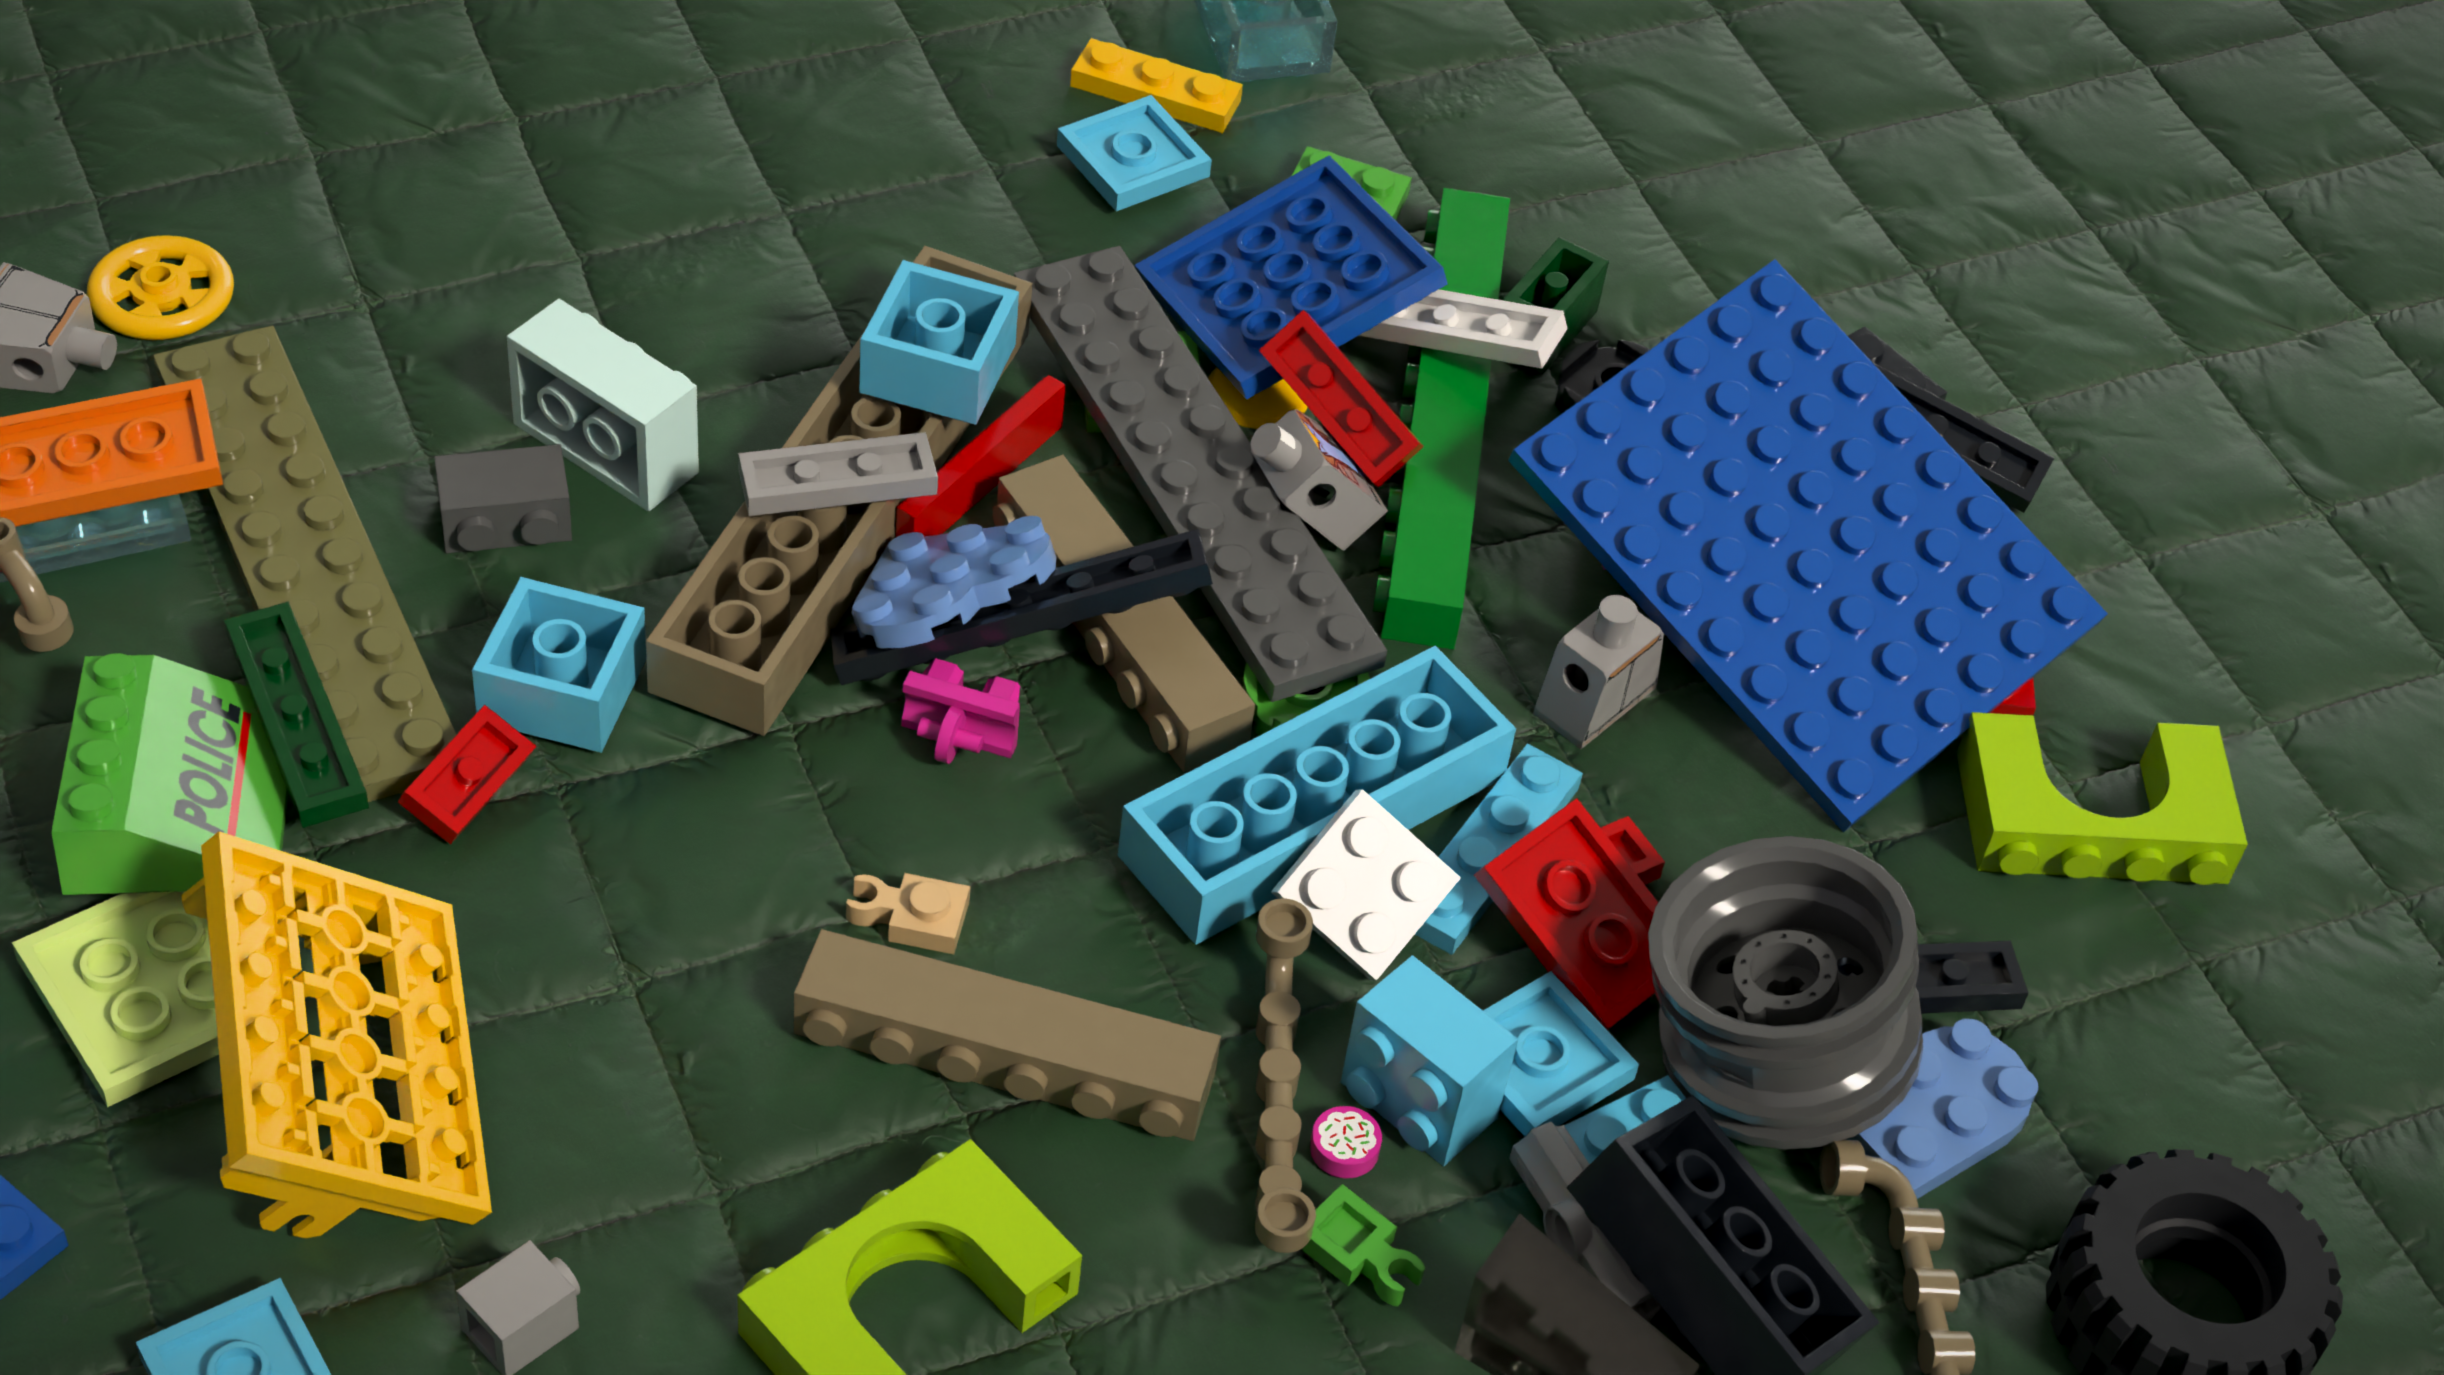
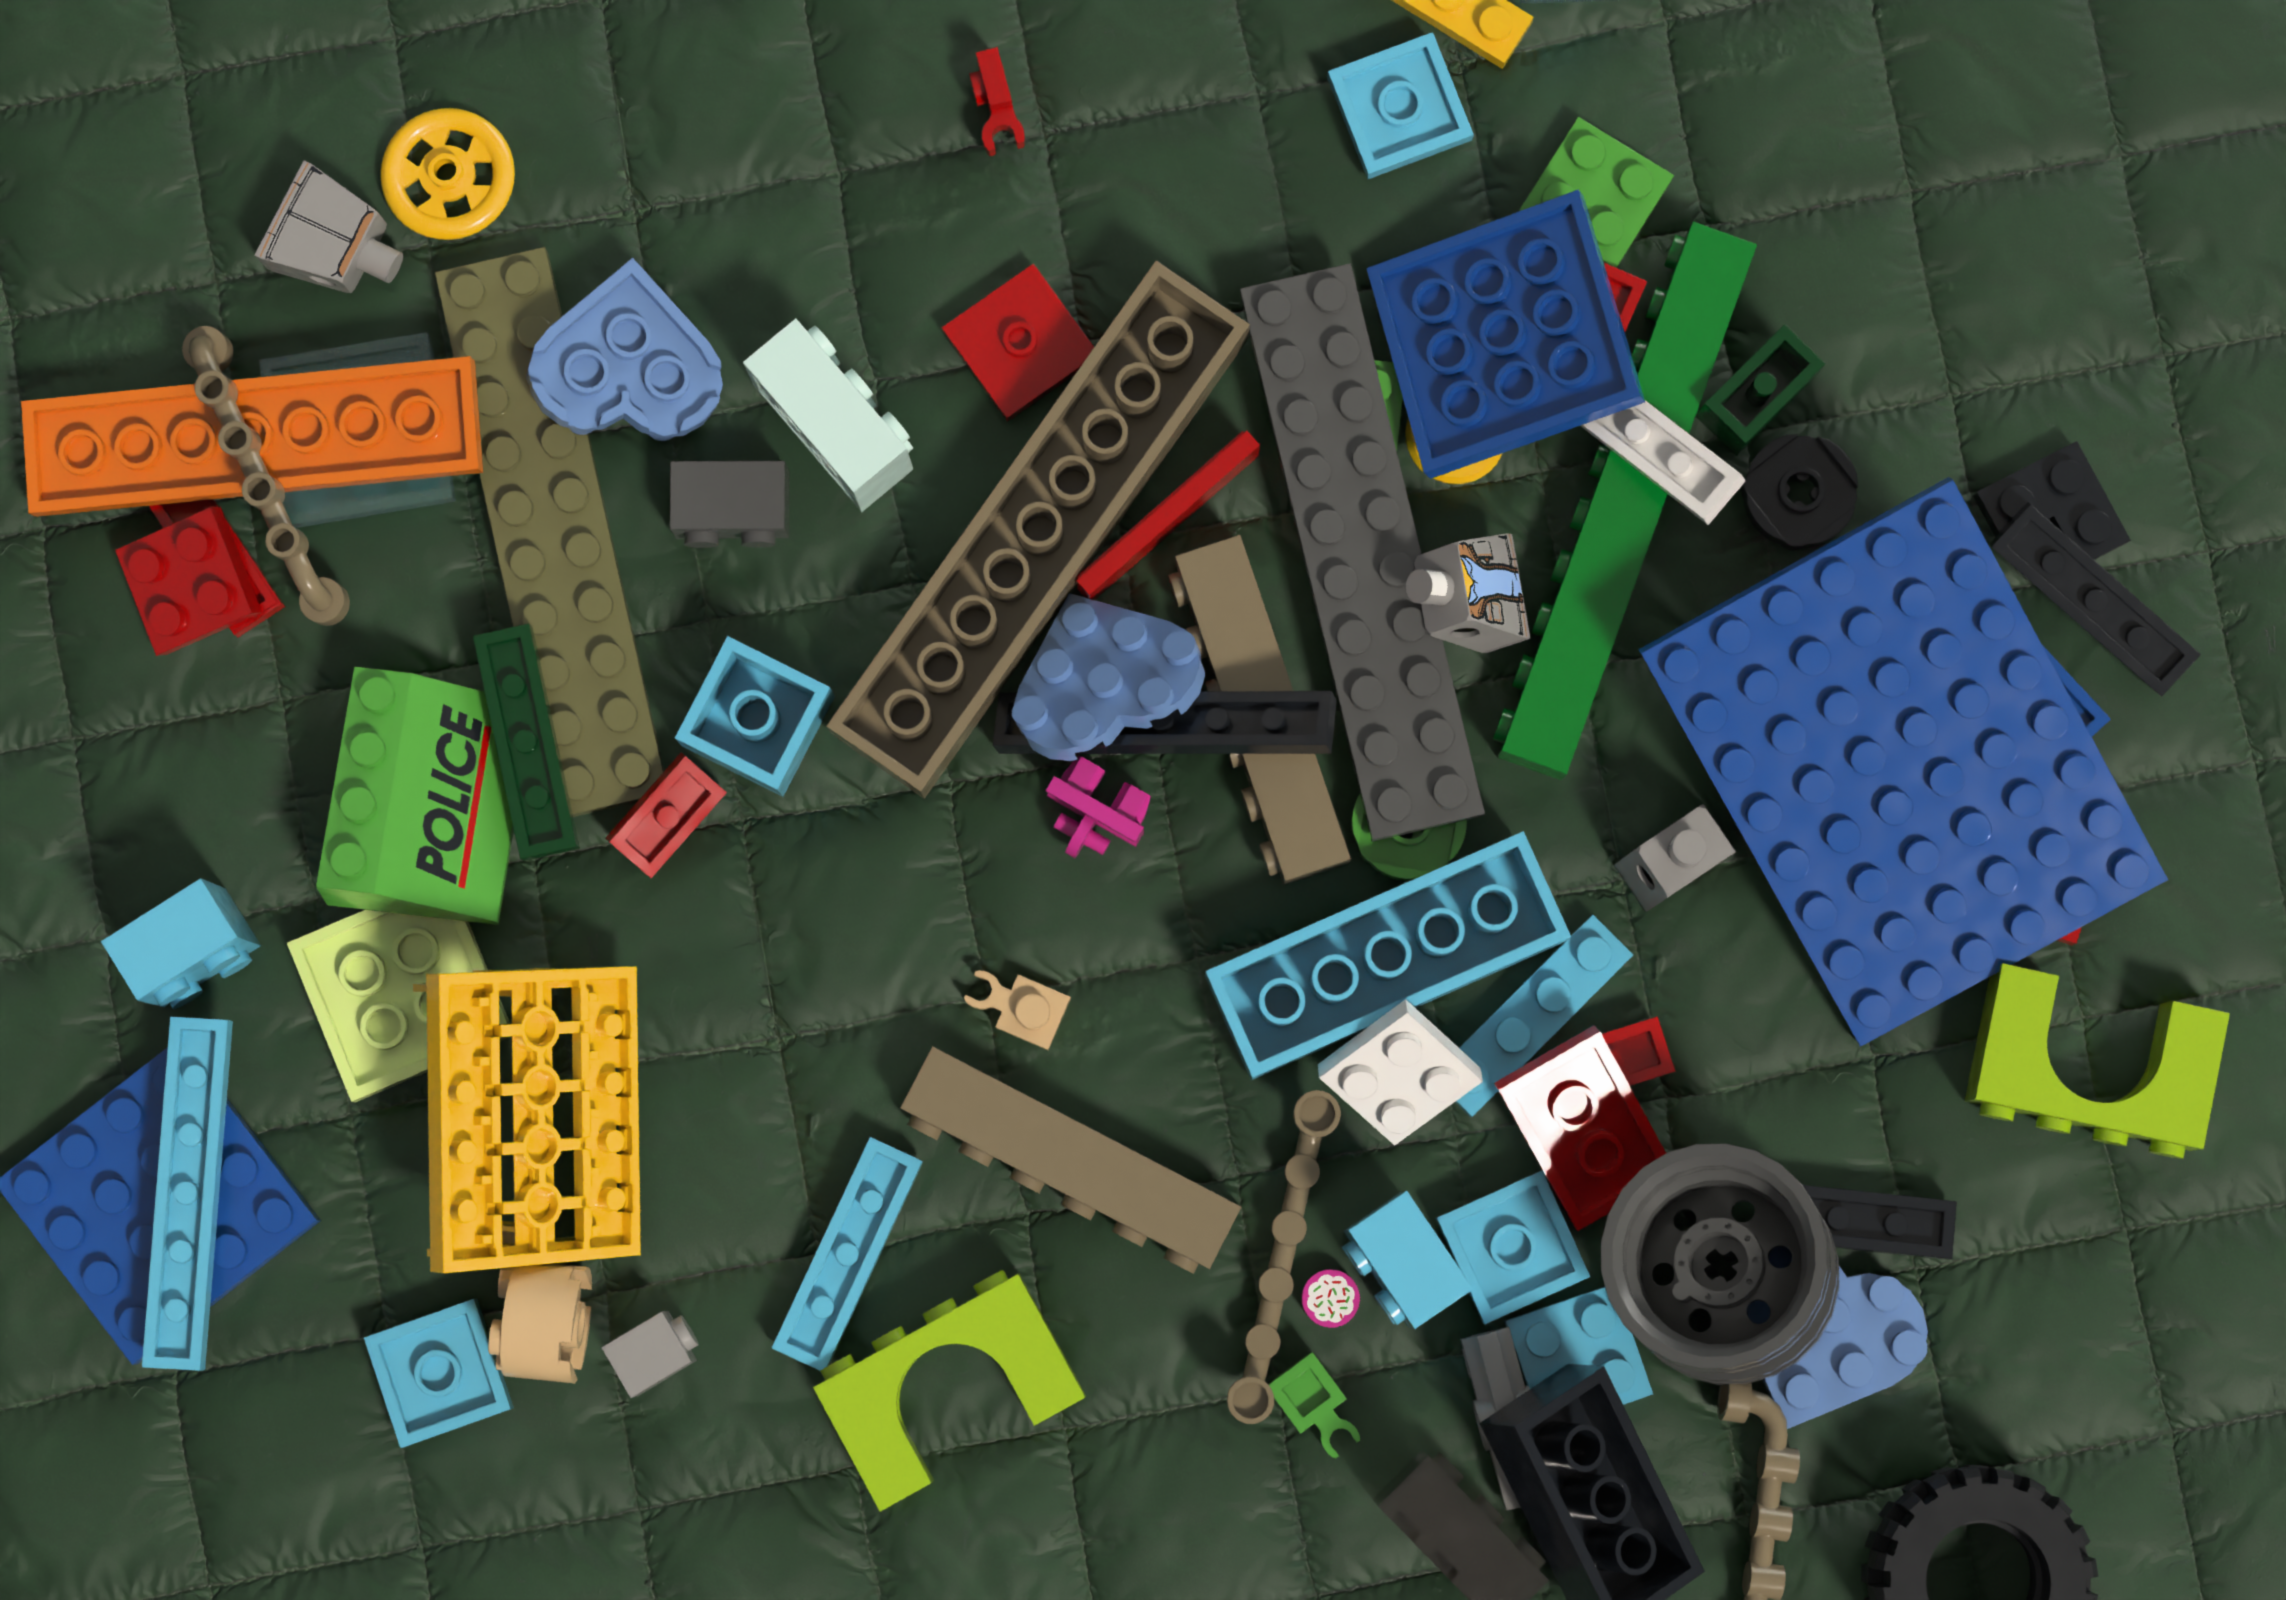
camera: 20 degrees right, 35 degrees up
light grey plate [738,432,938,516] -> none
medium azure brick [859,260,1019,425] -> none
red plate [1259,310,1424,487] -> none
none -> tan brick [488,1263,592,1384]
none -> medium blue plate [526,258,723,441]
none -> medium azure plate [772,1137,924,1371]
none -> red plate [942,263,1094,422]
none -> red plate [969,47,1025,156]

